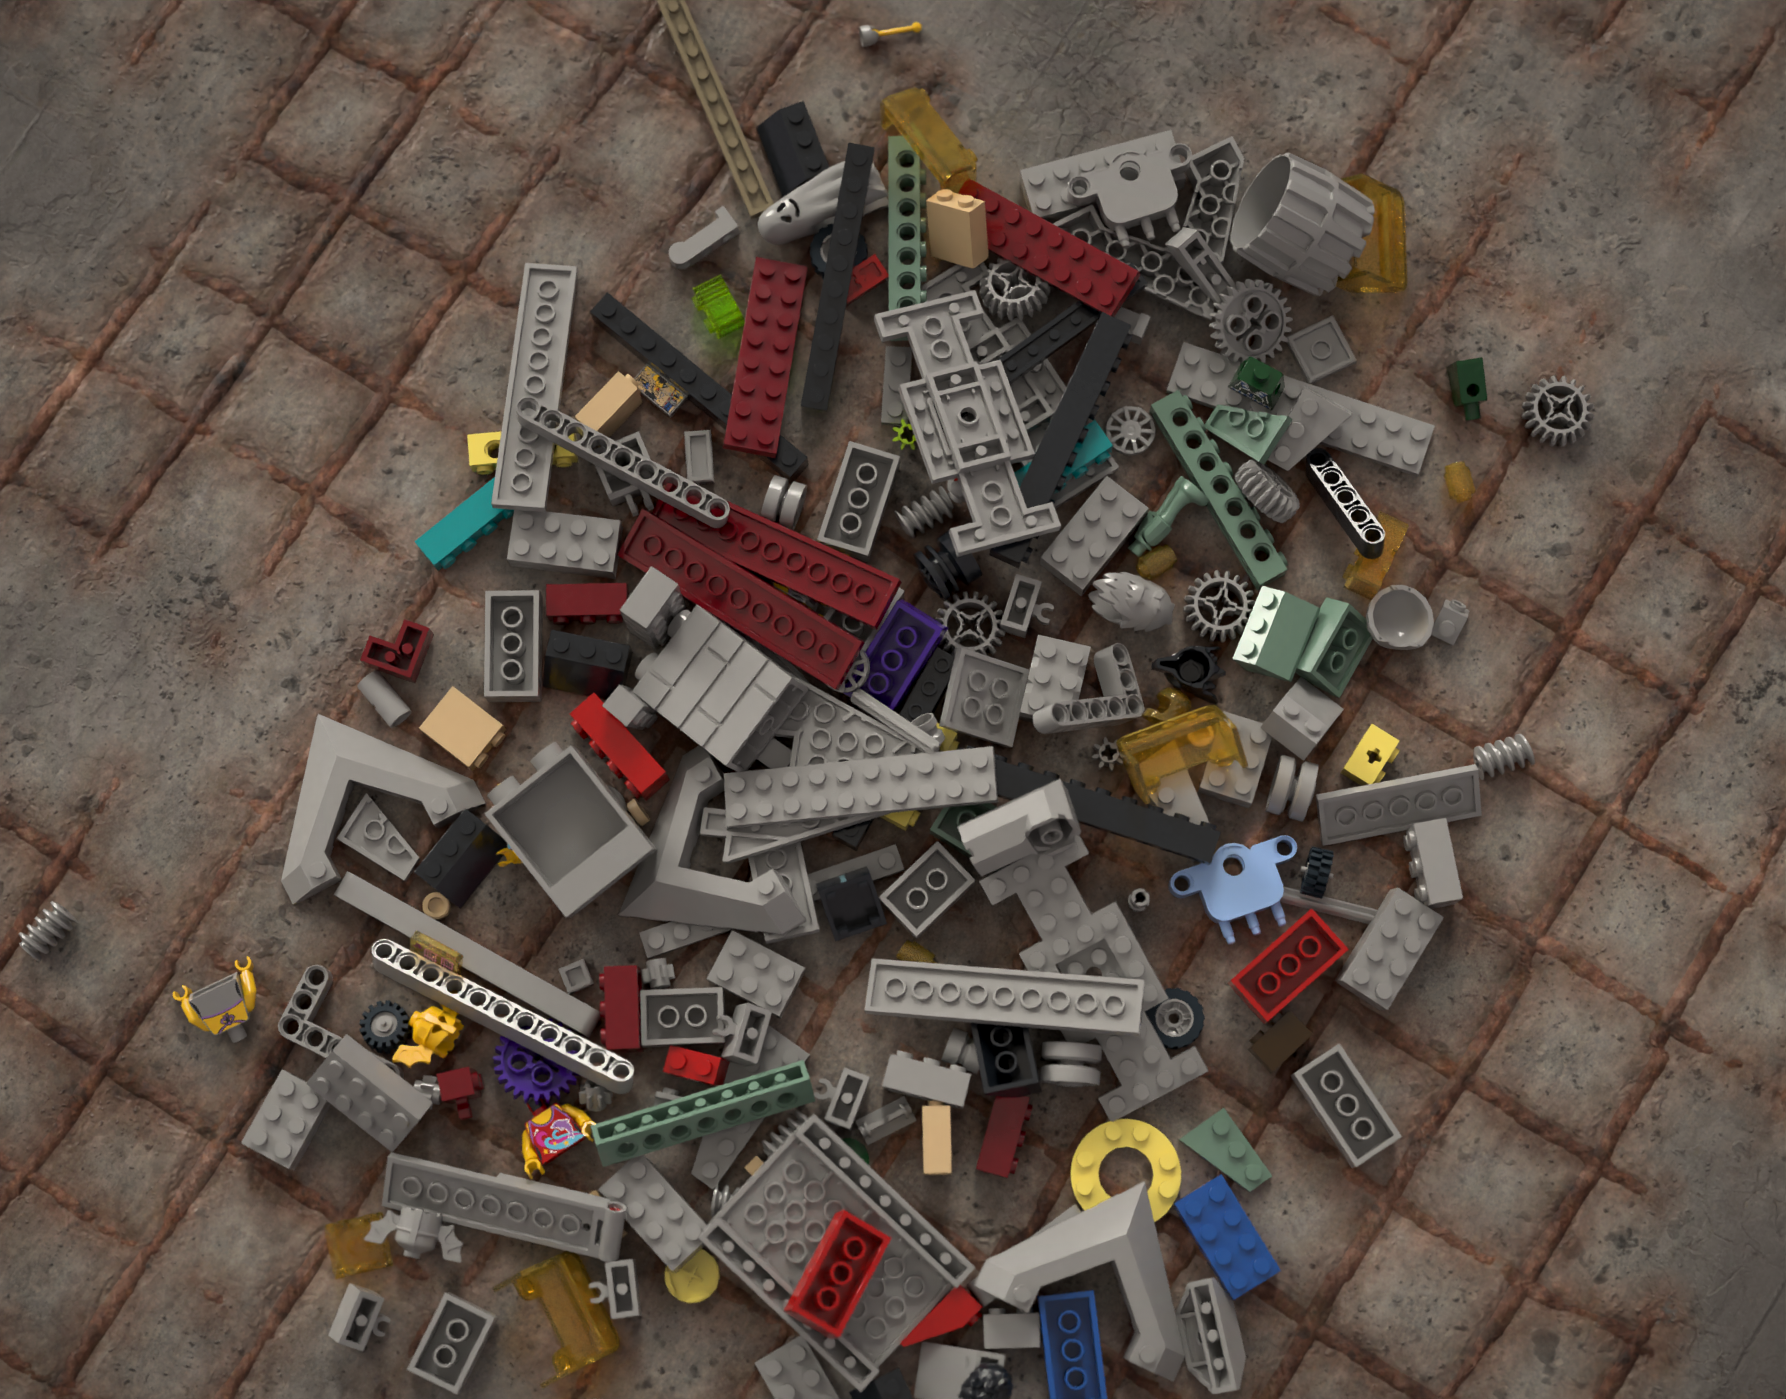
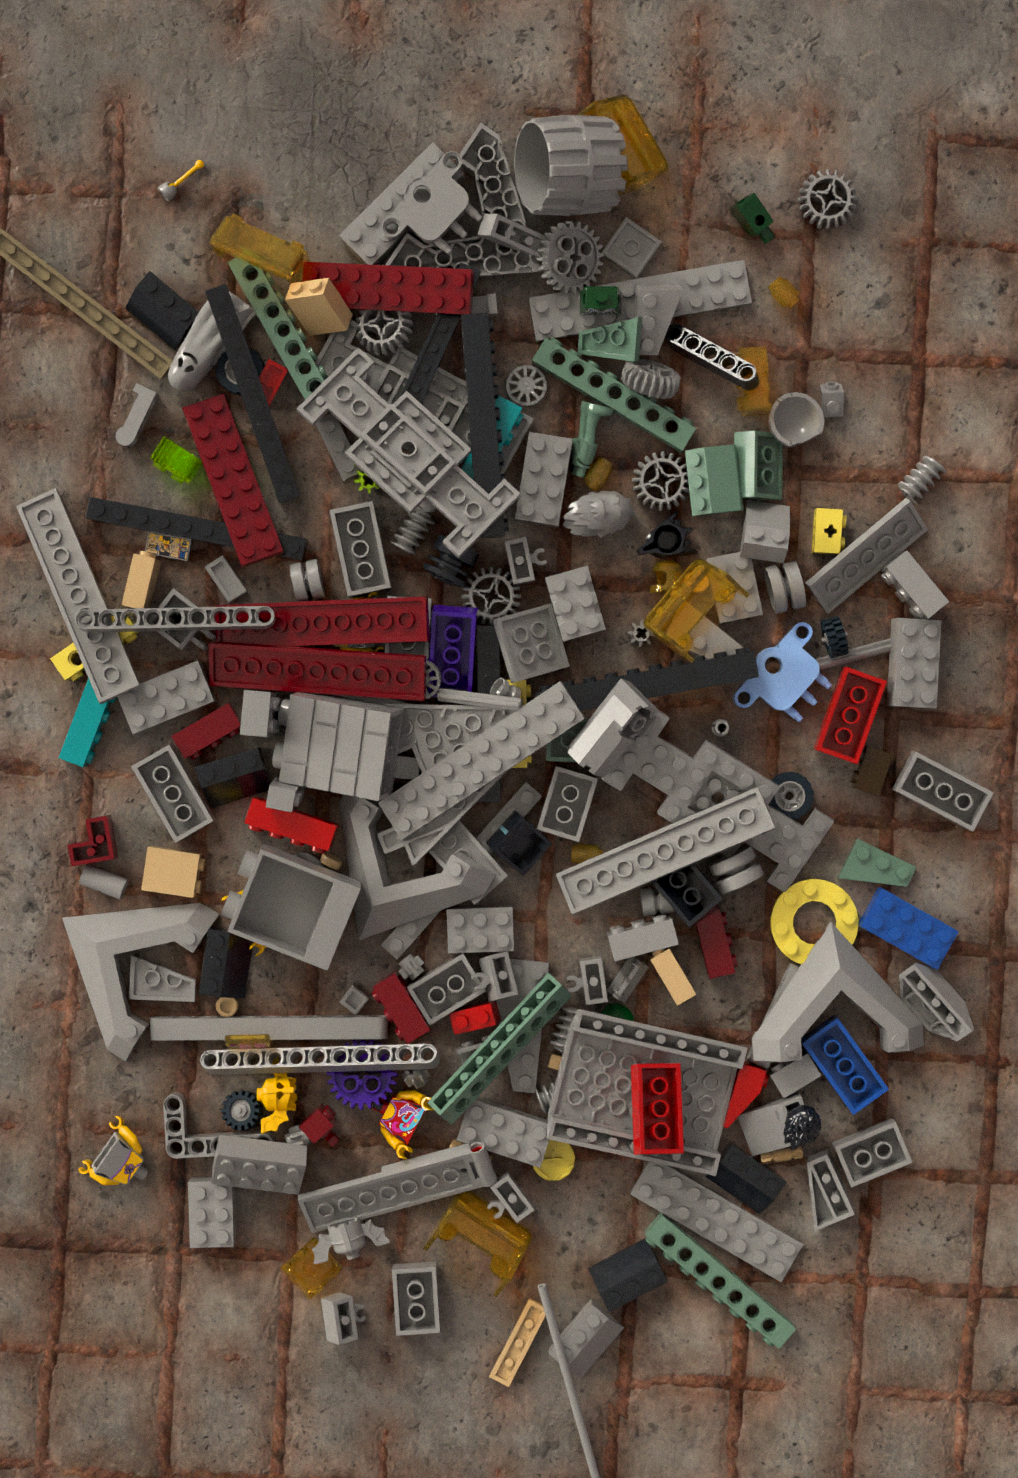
camera: 35 degrees left, 10 degrees up
light grey beam [1033,643,1144,734] -> none

